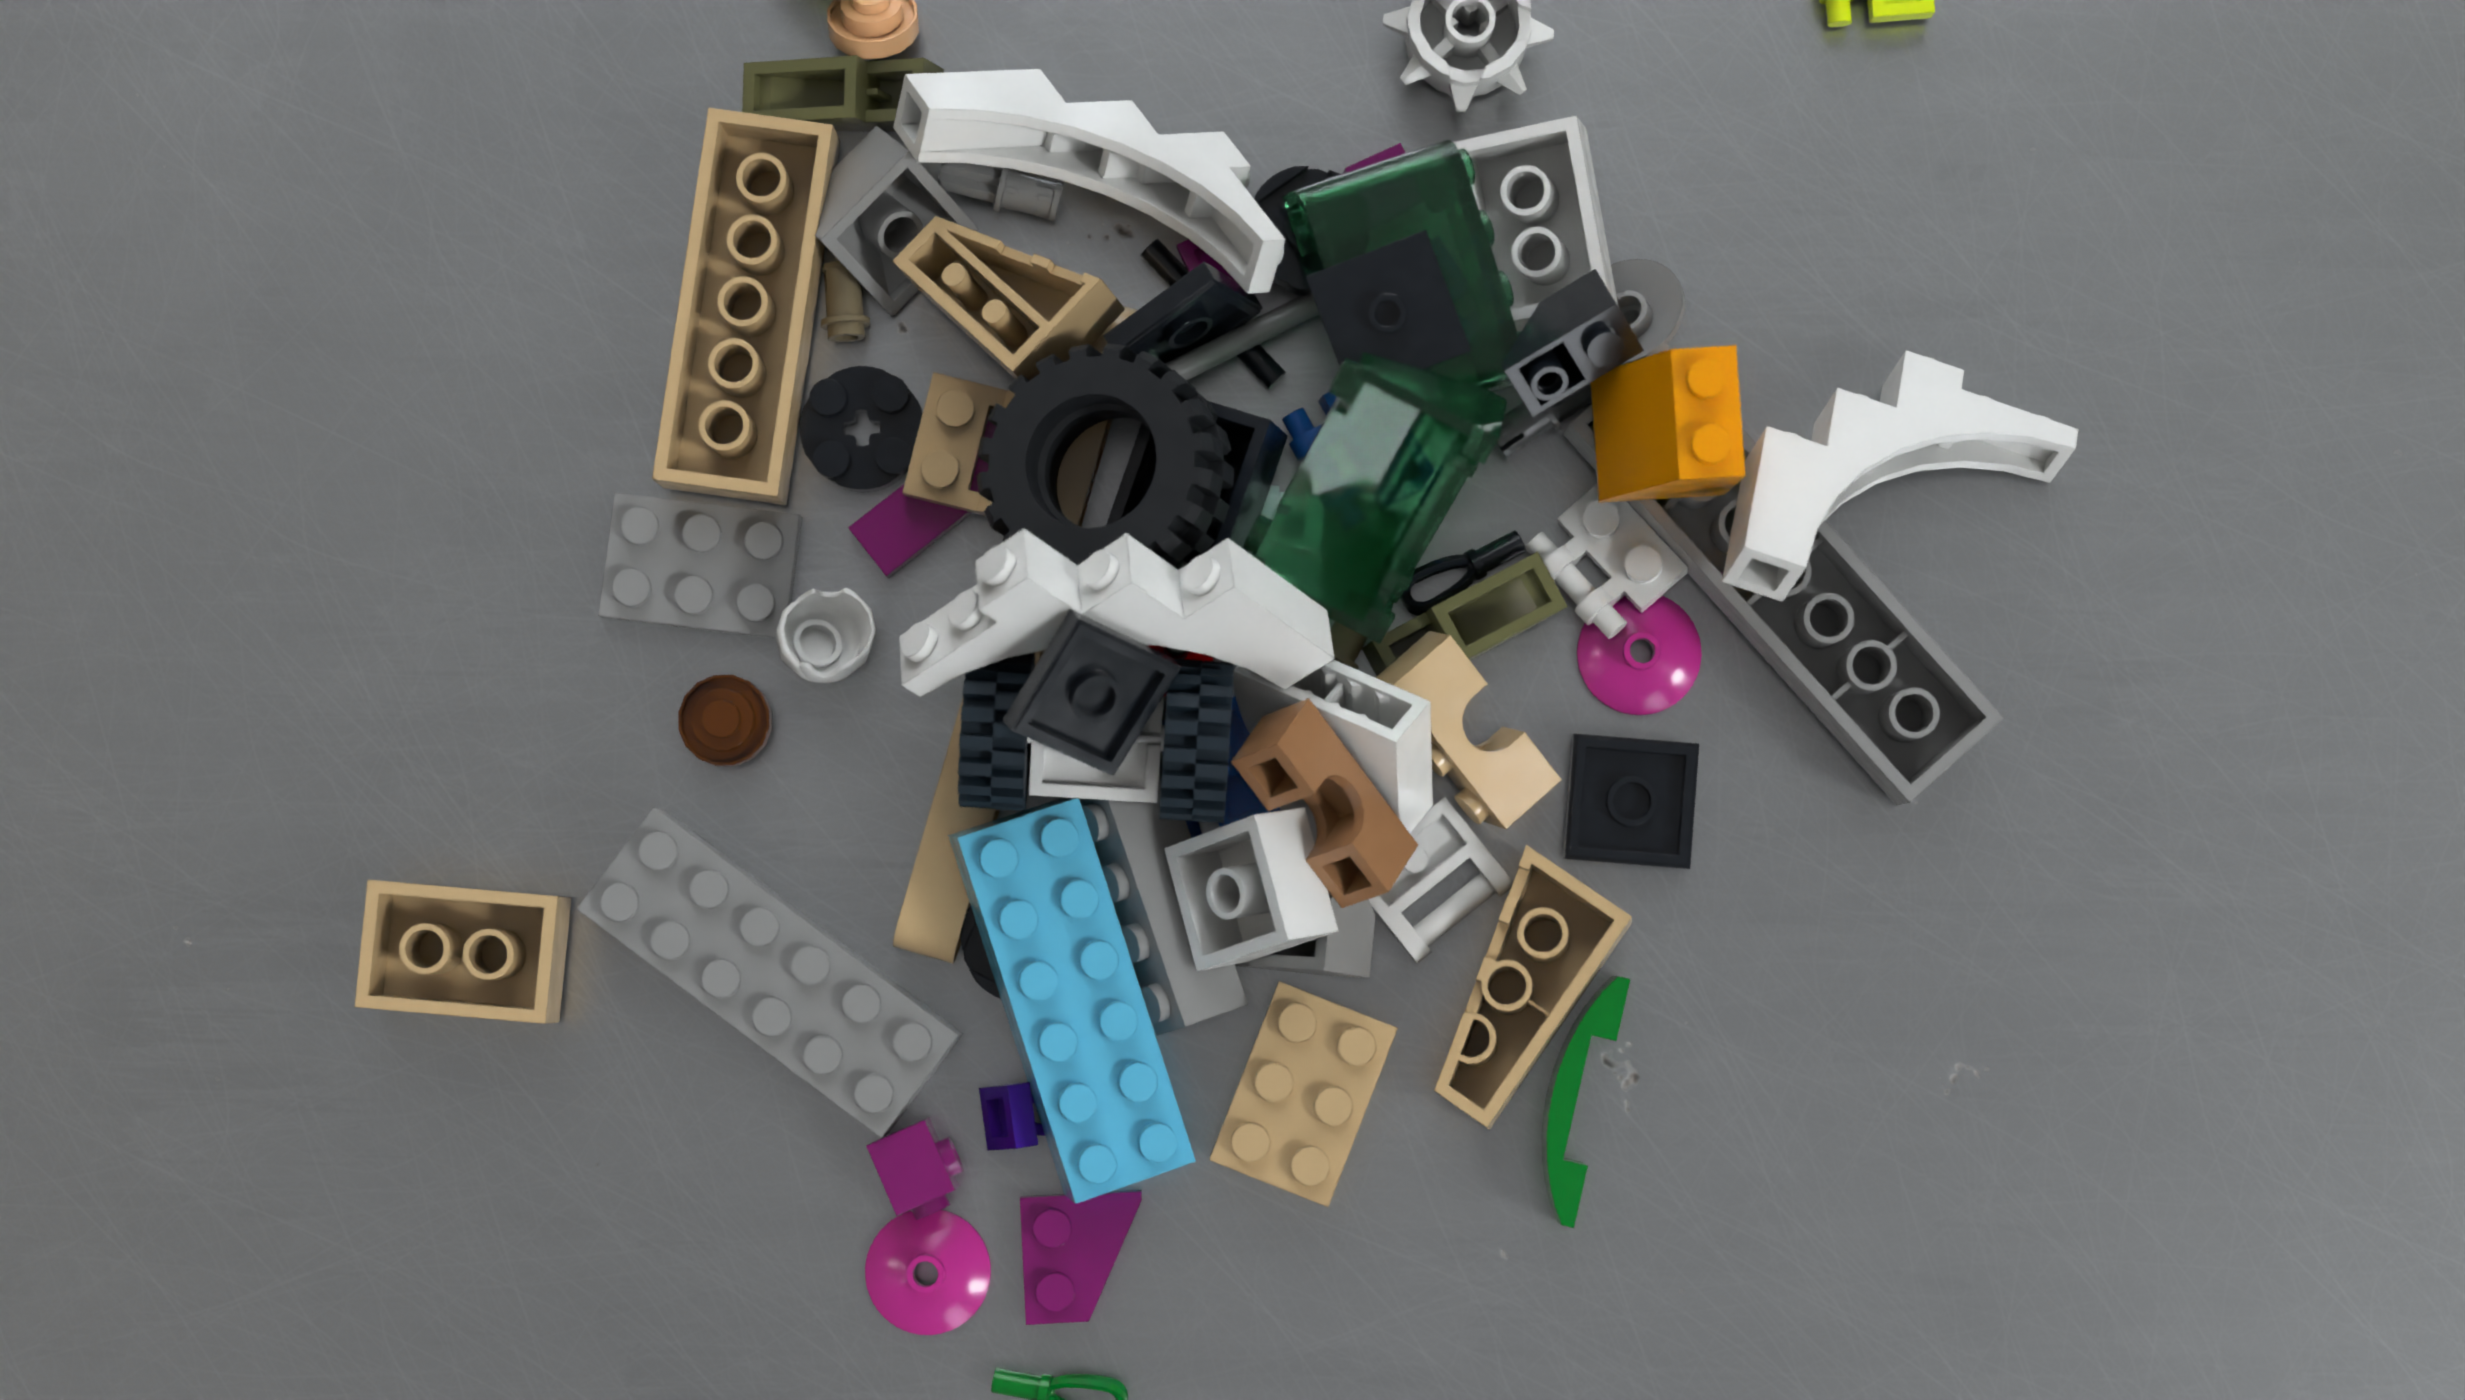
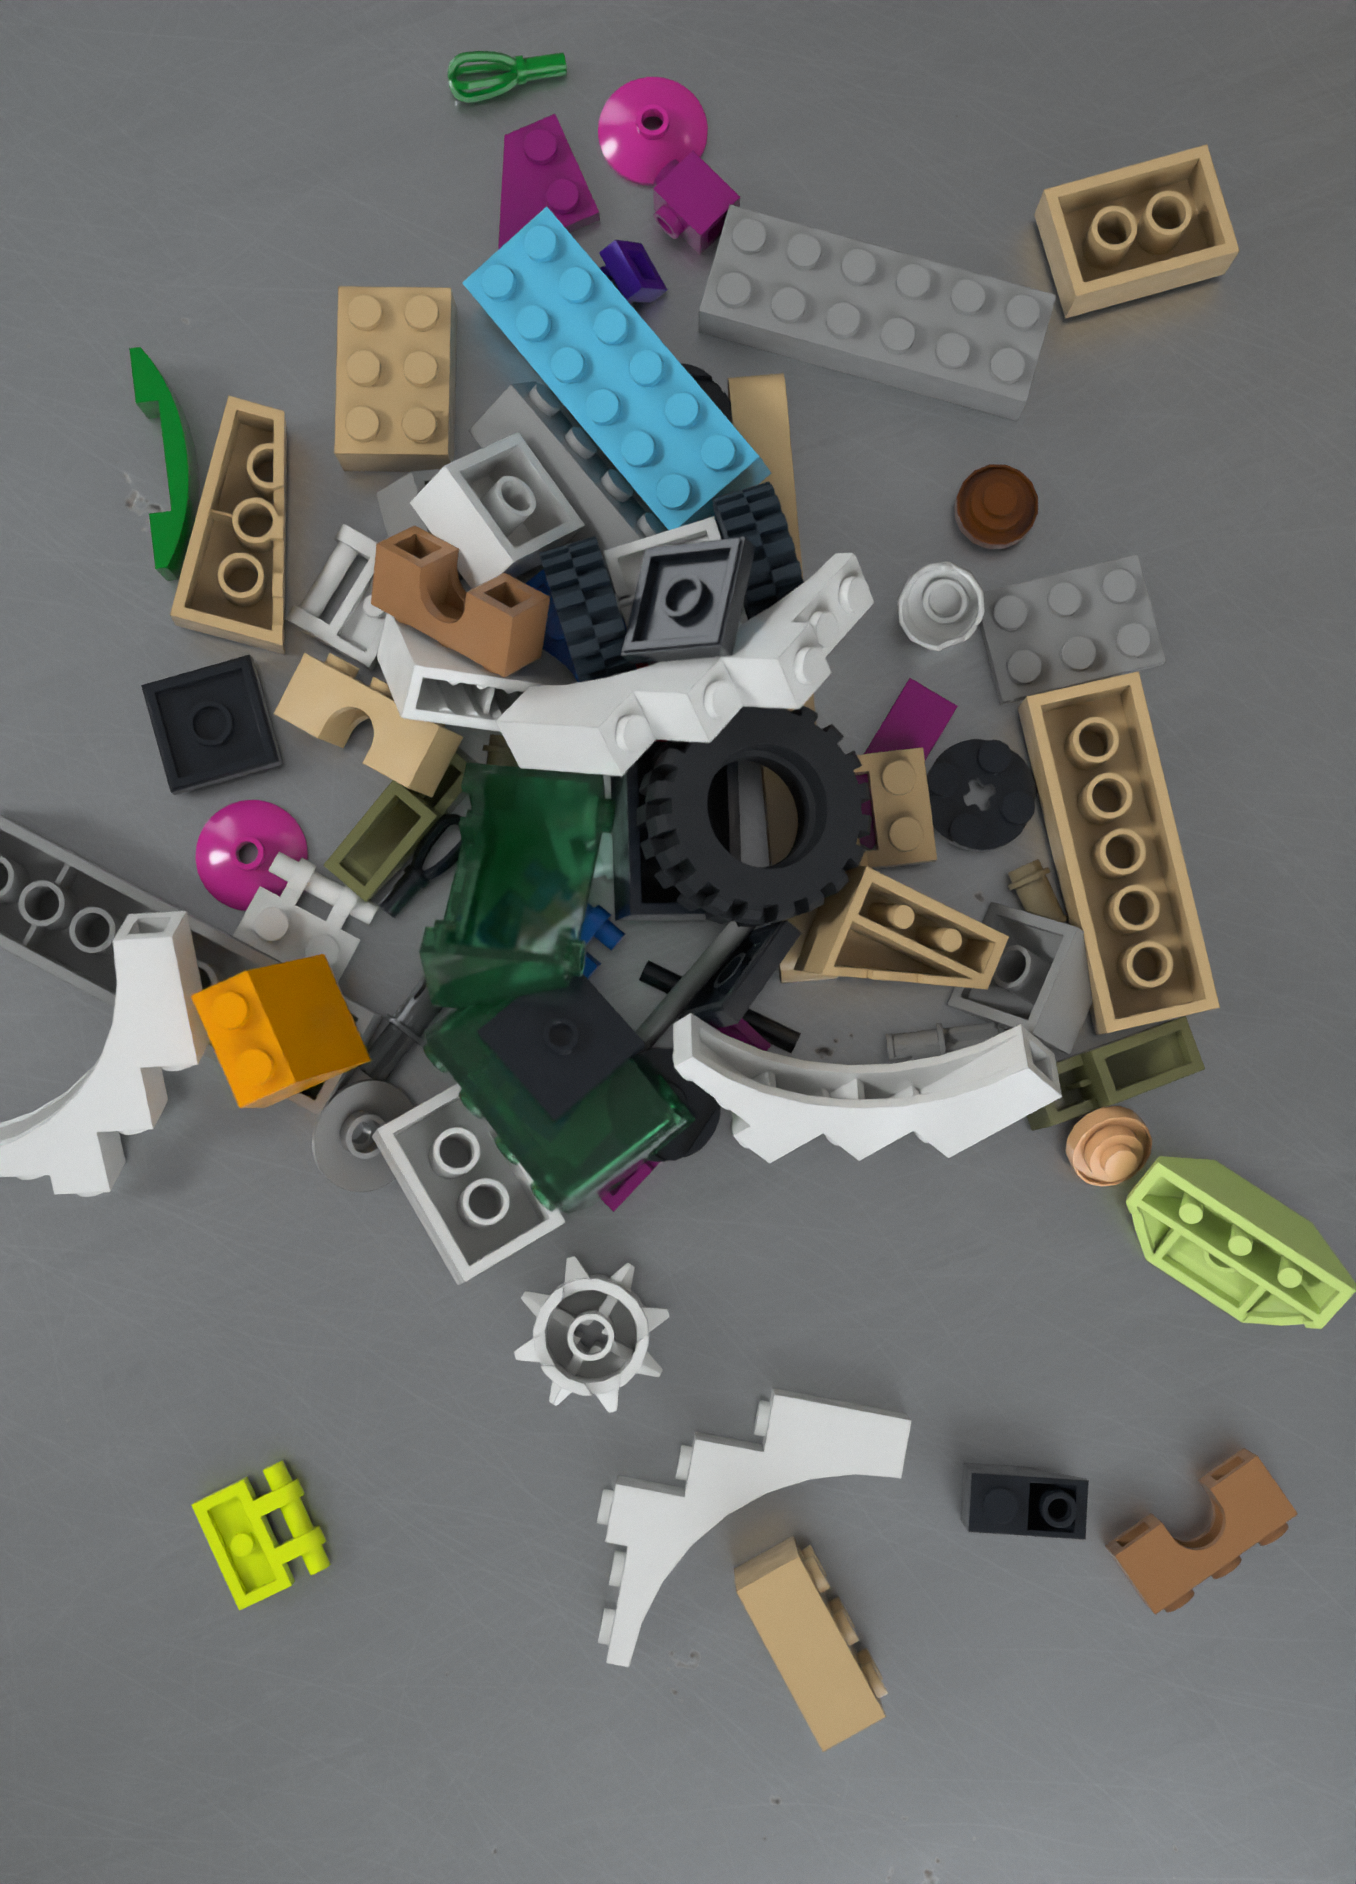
camera: 160 degrees right, 0 degrees up
black slope [1501,269,1644,417] -> none

